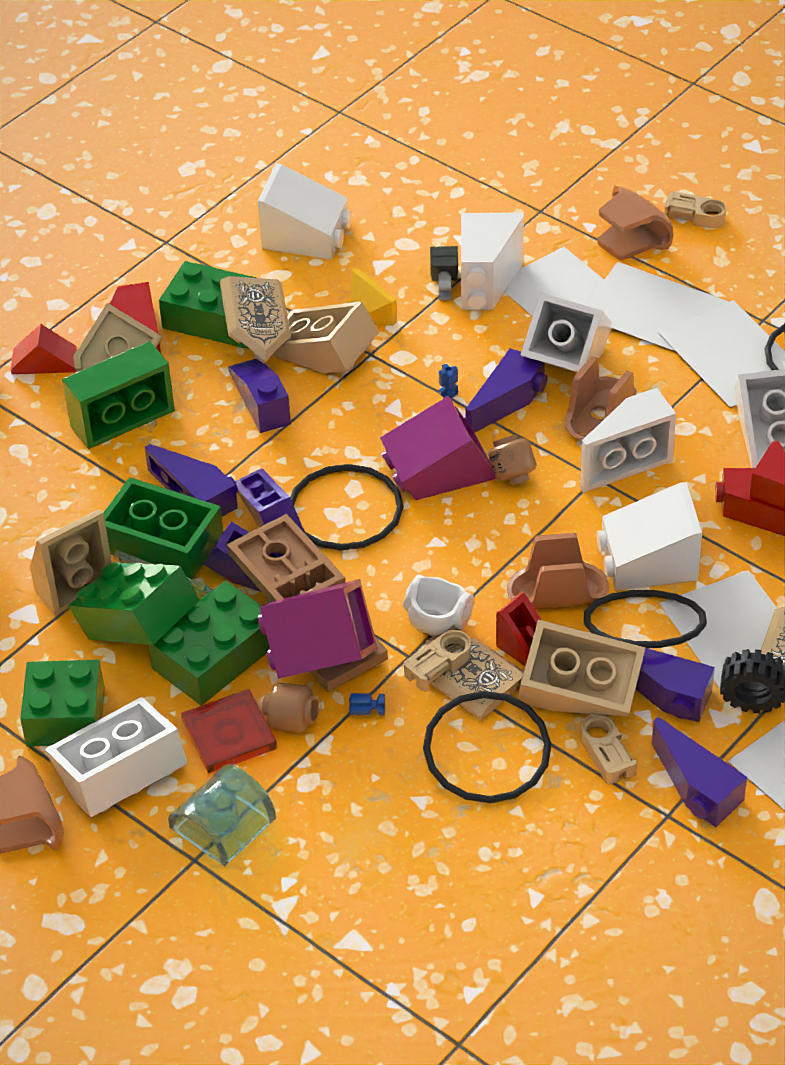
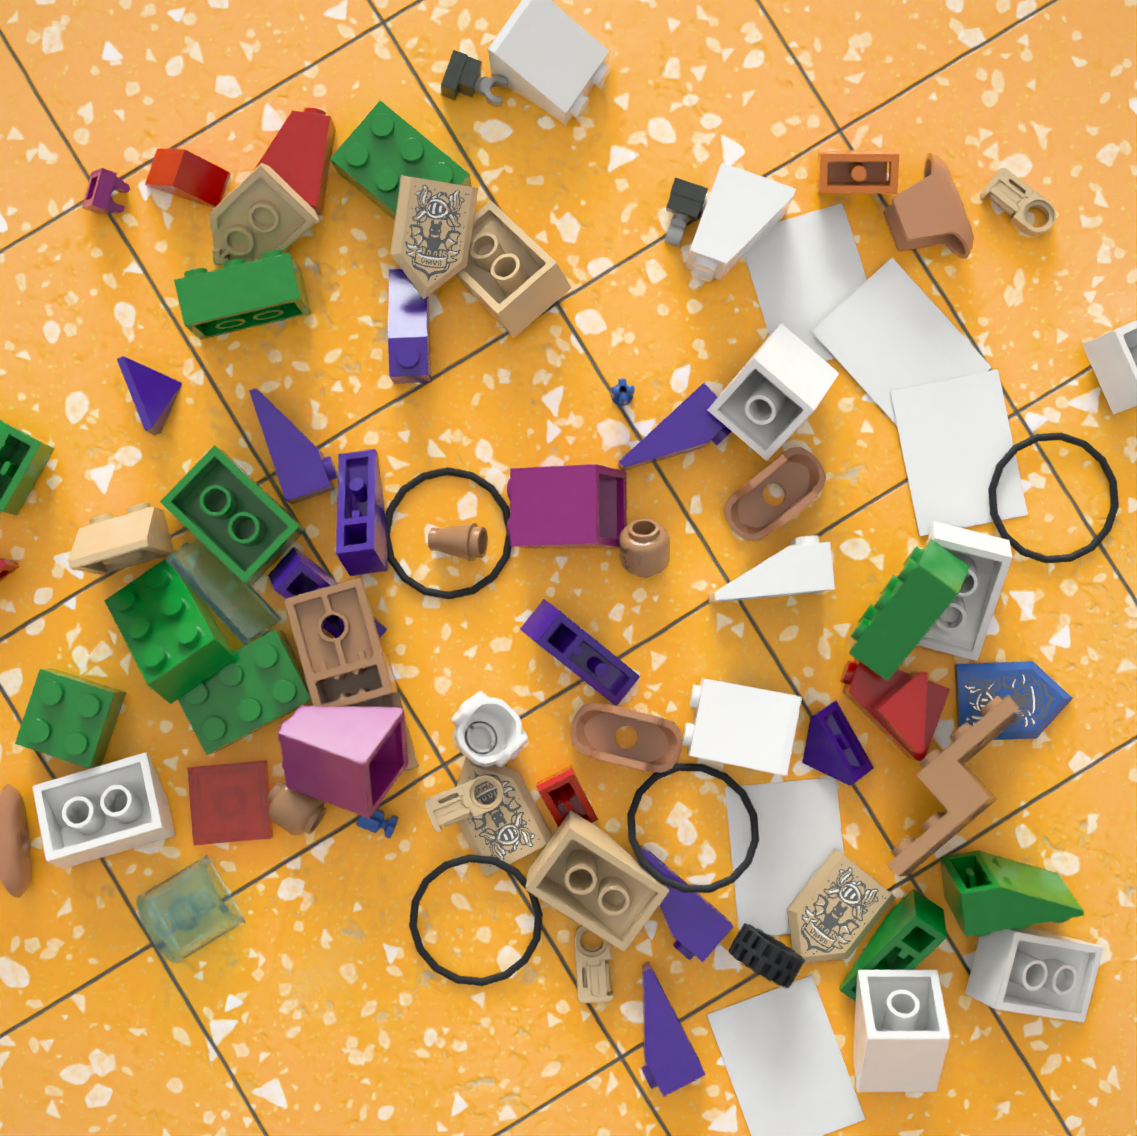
camera: 15 degrees right, 40 degrees up
yellow slope [350,268,397,326] -> none
none -> dark purple slope [117,356,182,435]
none -> medium nougat cone [428,523,488,561]
none -> pearl dark grey piece [441,50,508,107]
none -> dark purple slope [520,599,640,706]
none -> dark purple slope [802,701,874,785]
none -> orange brick [817,150,900,194]
none -> green brick [849,539,970,681]

